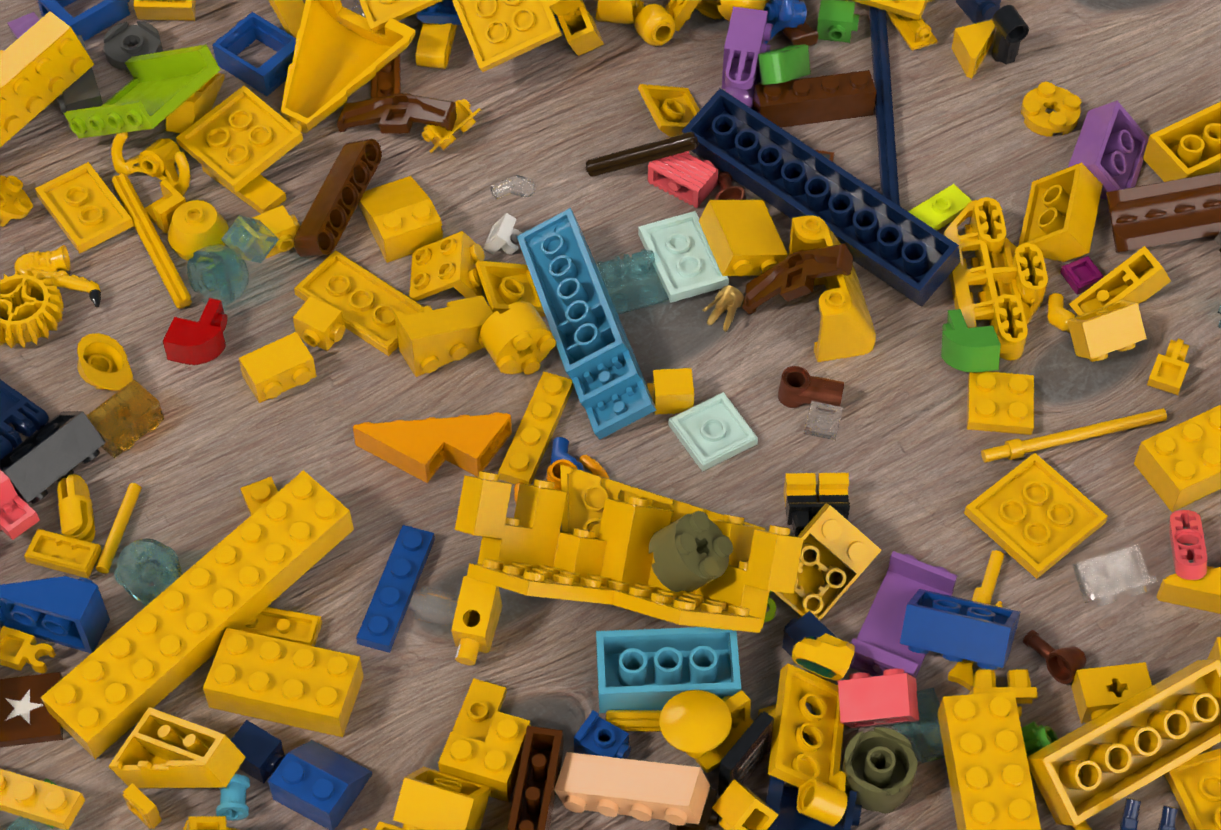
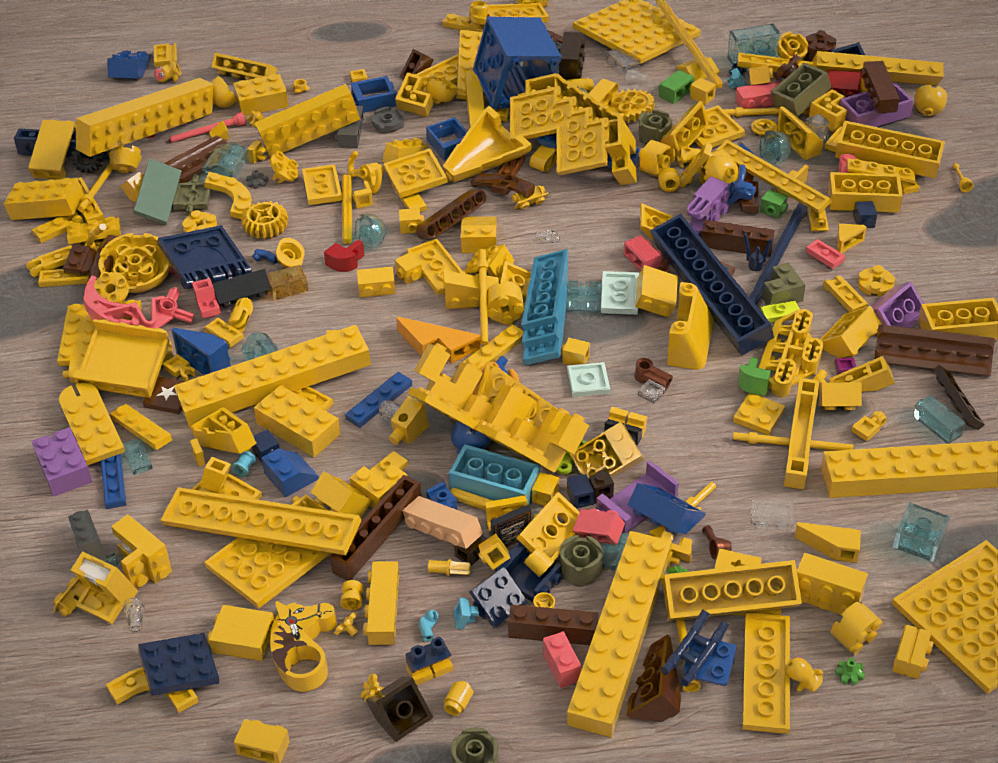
camera: 25 degrees right, 10 degrees down
yellow piece [14,245,101,308] -> none
lime panel [63,44,221,139] -> none
yellow bar [95,483,142,574] -> none
yellow cone [167,200,229,261] -> none
clear light blue brick [221,215,279,263] -> none
white tile [483,213,522,255] -> none
dark brown axle [586,132,698,177] -> none
olive brick [649,511,733,593] -> none
yellow dish [659,690,732,758] -> none
pearl gold piece [702,286,744,332] -> none
reddish brown plate [742,244,853,315] -> none
bright green beam [758,45,811,84] -> none
yellow rock [792,633,855,681] -> none
yellow plate [964,453,1108,579] -> none
black piece [991,5,1029,64] -> none
coral beam [1169,510,1207,580] -> none
none -> blue arm [252,249,278,264]
none -> blue cylinder [451,421,491,453]
none -> yellow bar [477,249,488,345]
none -> yellow brick [532,472,559,507]
none -> dark brown brick [589,471,614,504]
none -> dark blue plant [744,233,773,271]
none -> olive brick [762,262,806,305]
none -> yellow arch [783,378,819,490]
none -> coral plate [806,239,845,269]
none -> yellow plate [823,275,868,312]

